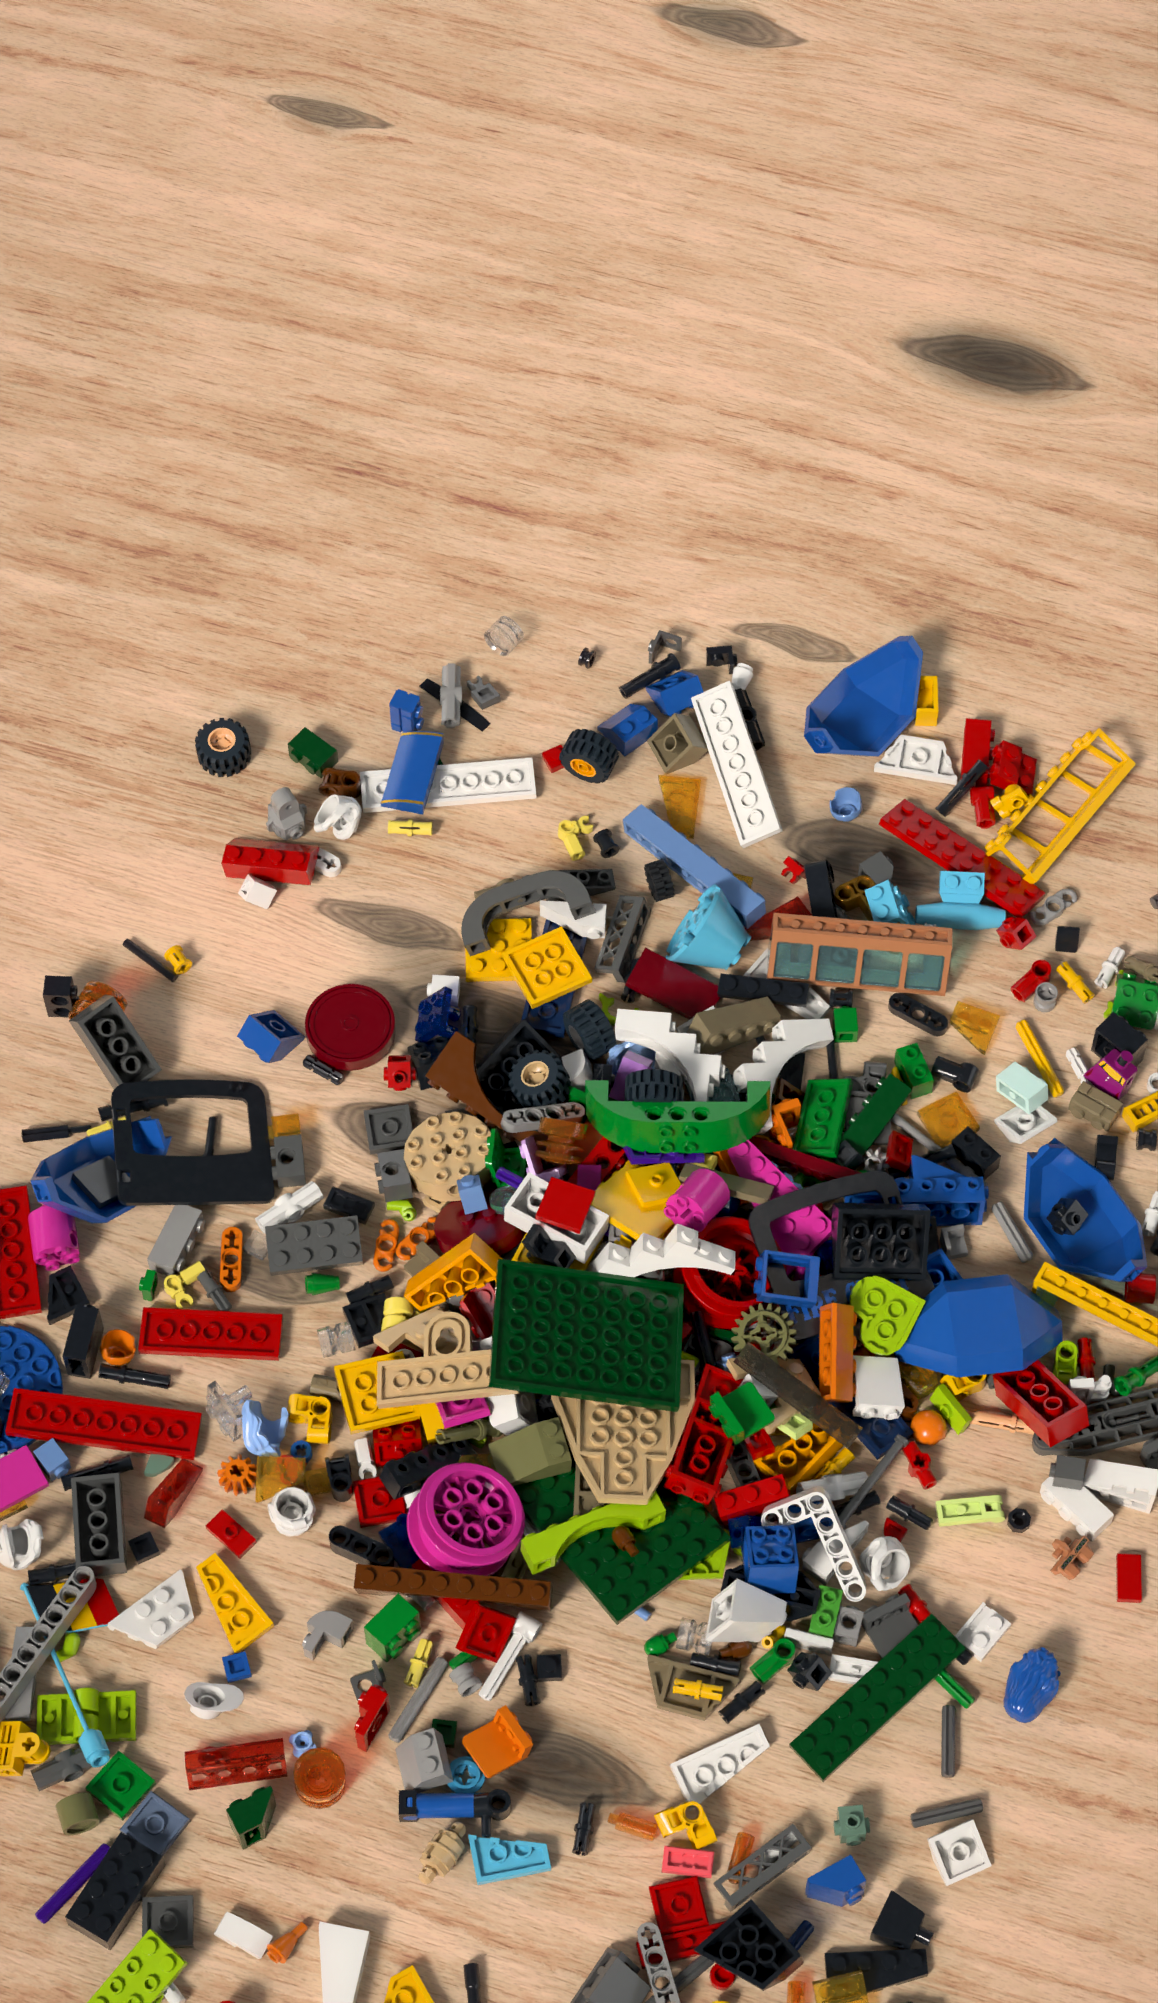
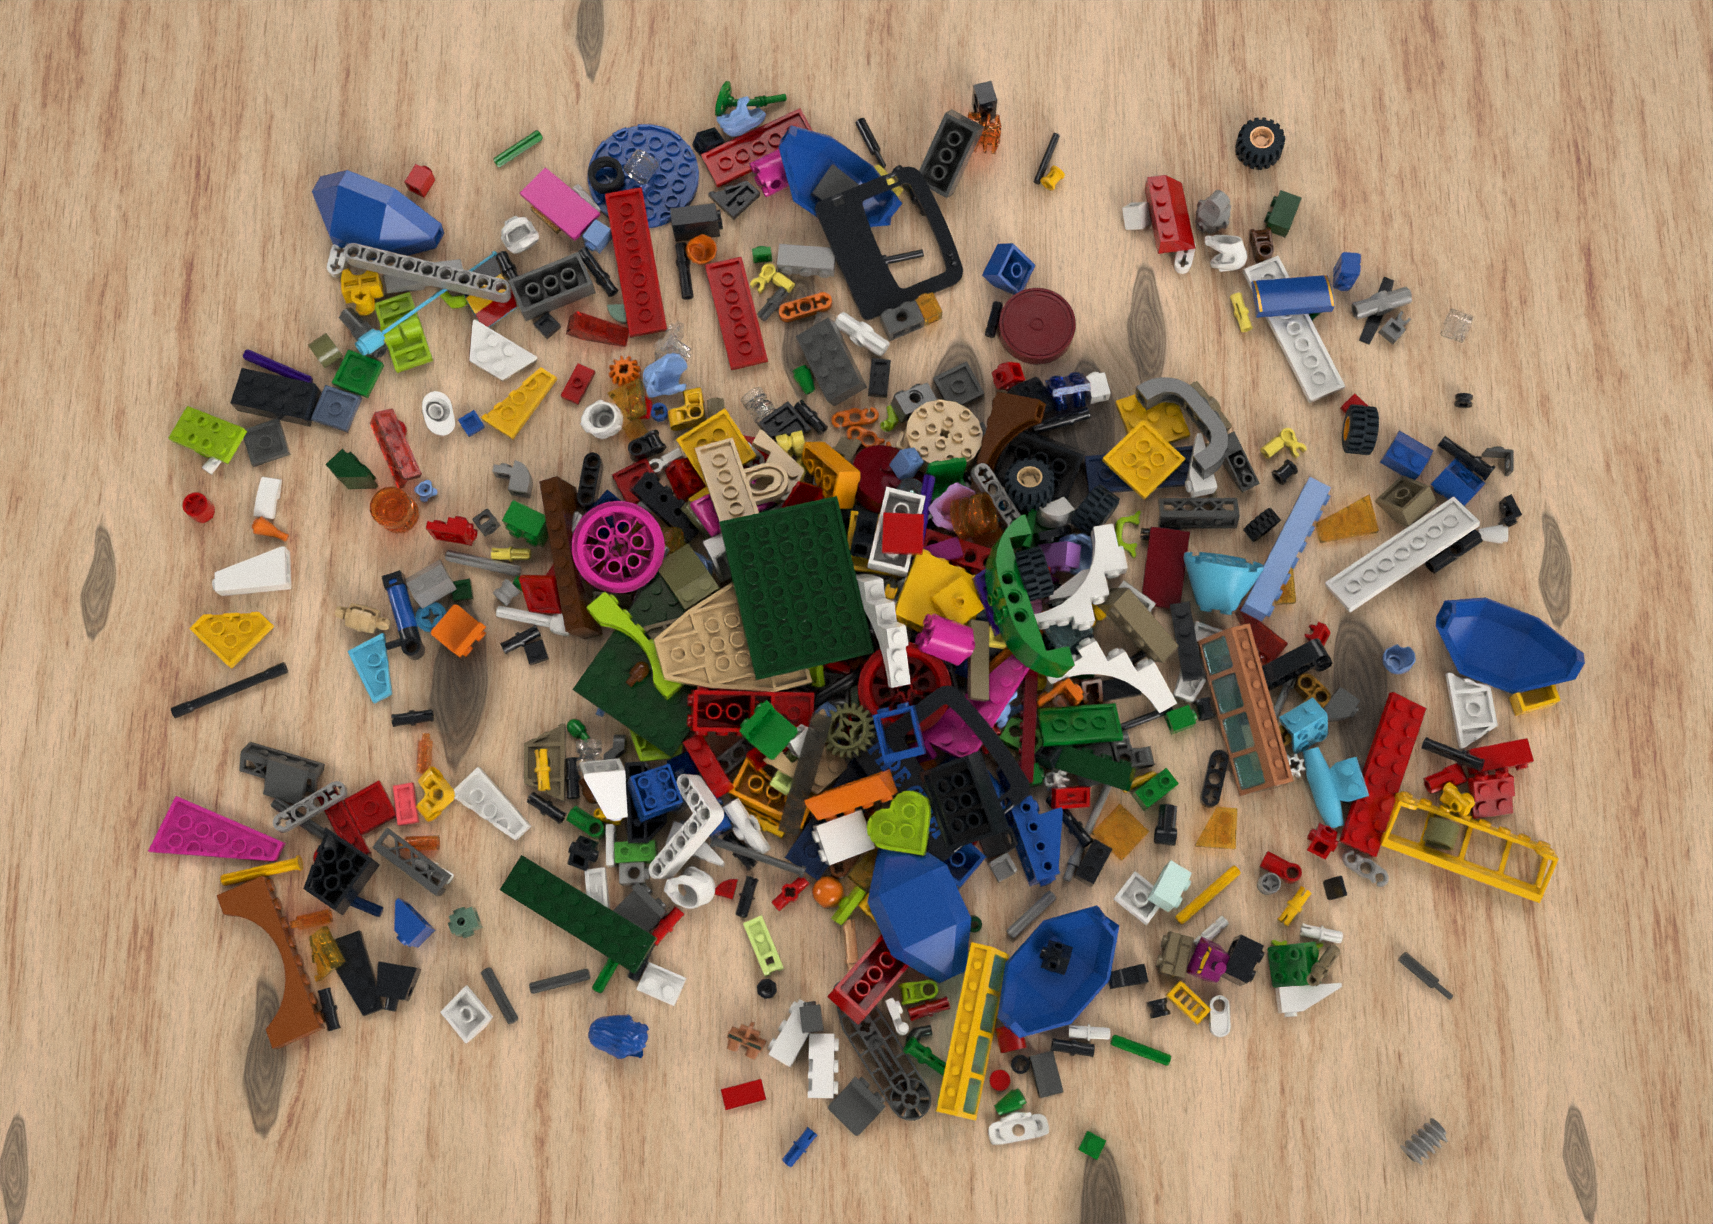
camera: 75 degrees right, 15 degrees up
none -> dark grey piece [603,734,627,760]
none -> olive piece [1423,817,1460,850]

